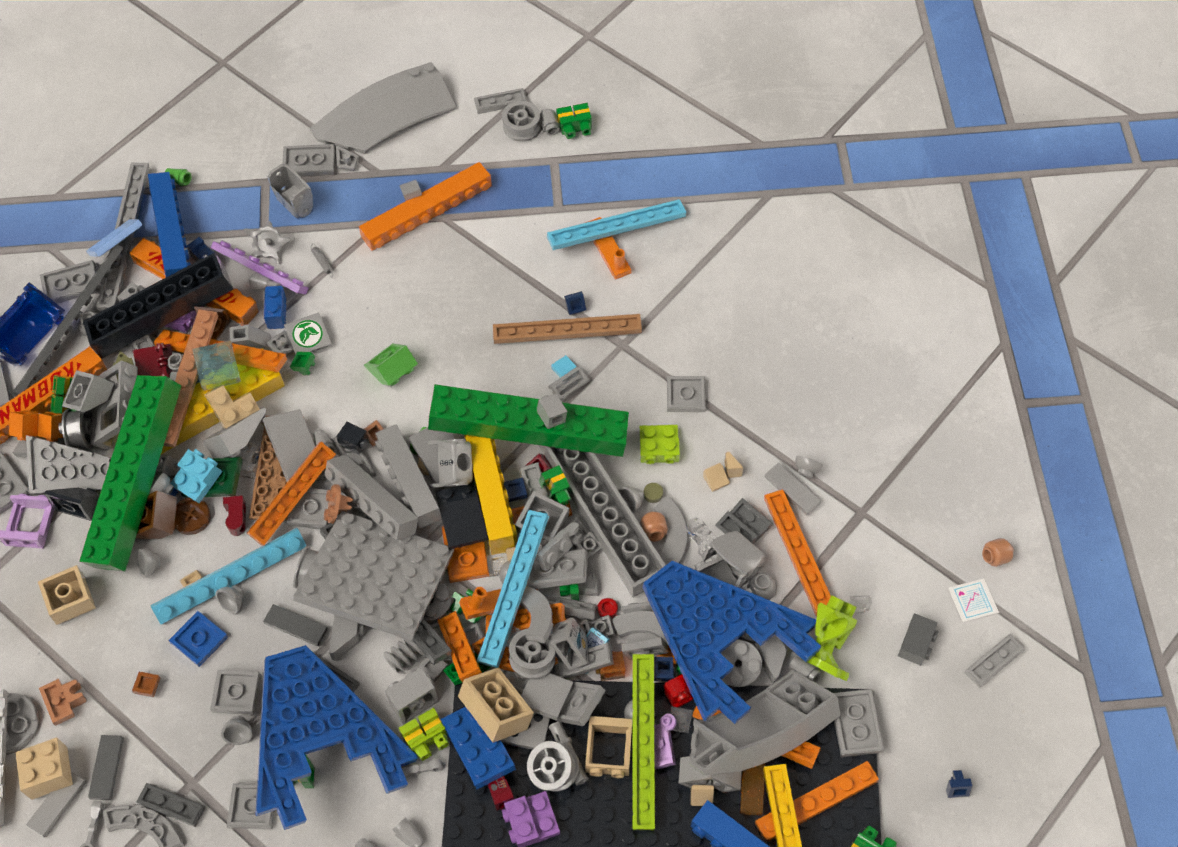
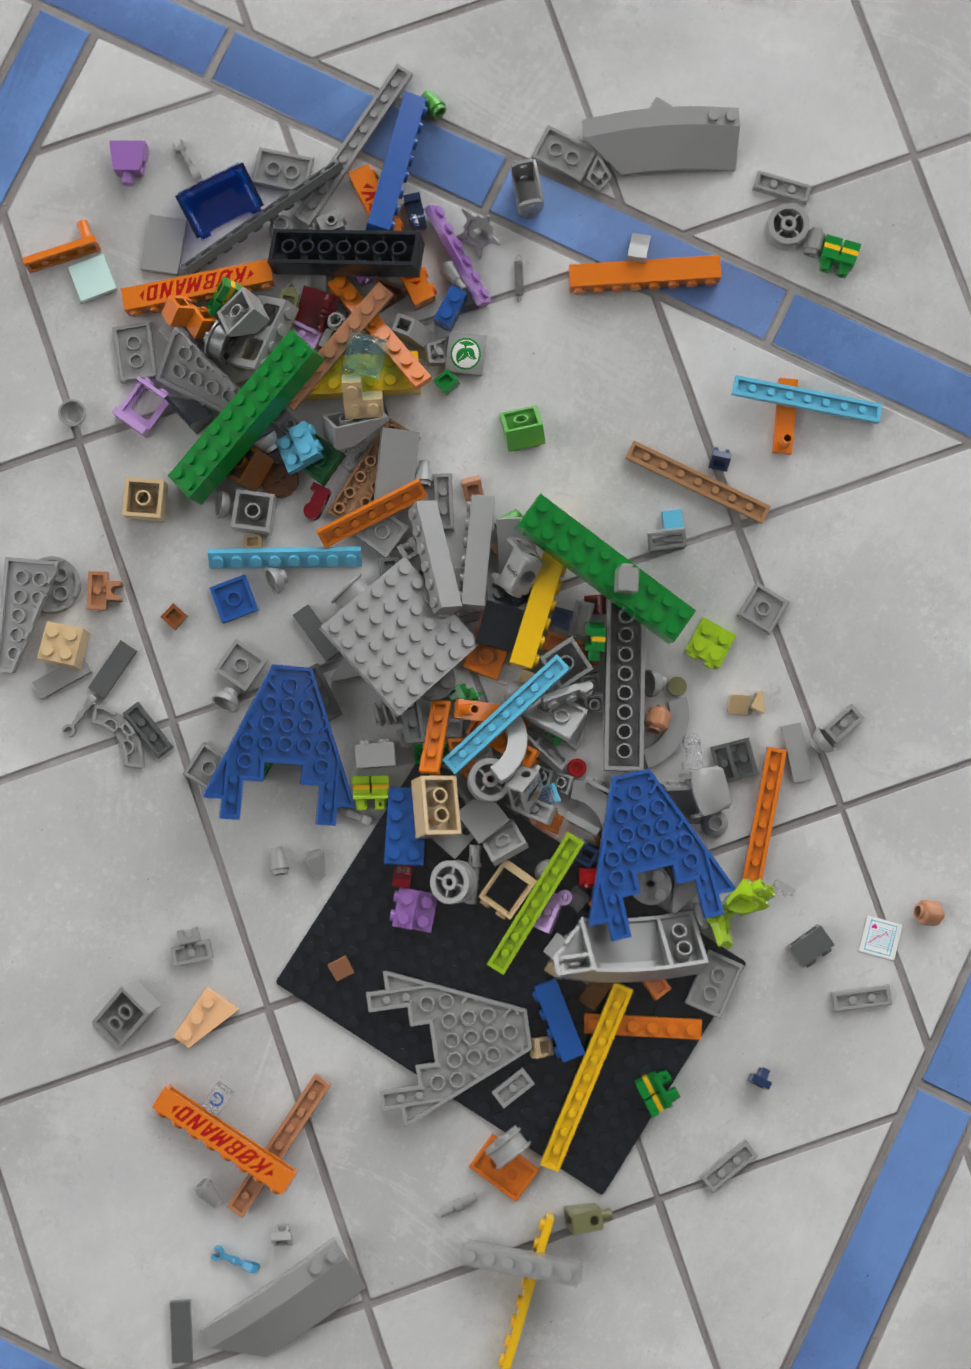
camera: 30 degrees right, 25 degrees up
light blue tile [86,219,142,257] -> none
nougat plate [323,484,353,524] -> none
black brick [336,421,369,455] -> none
none -> light grey brick [231,489,277,536]
none -> light grey plate [822,704,865,743]

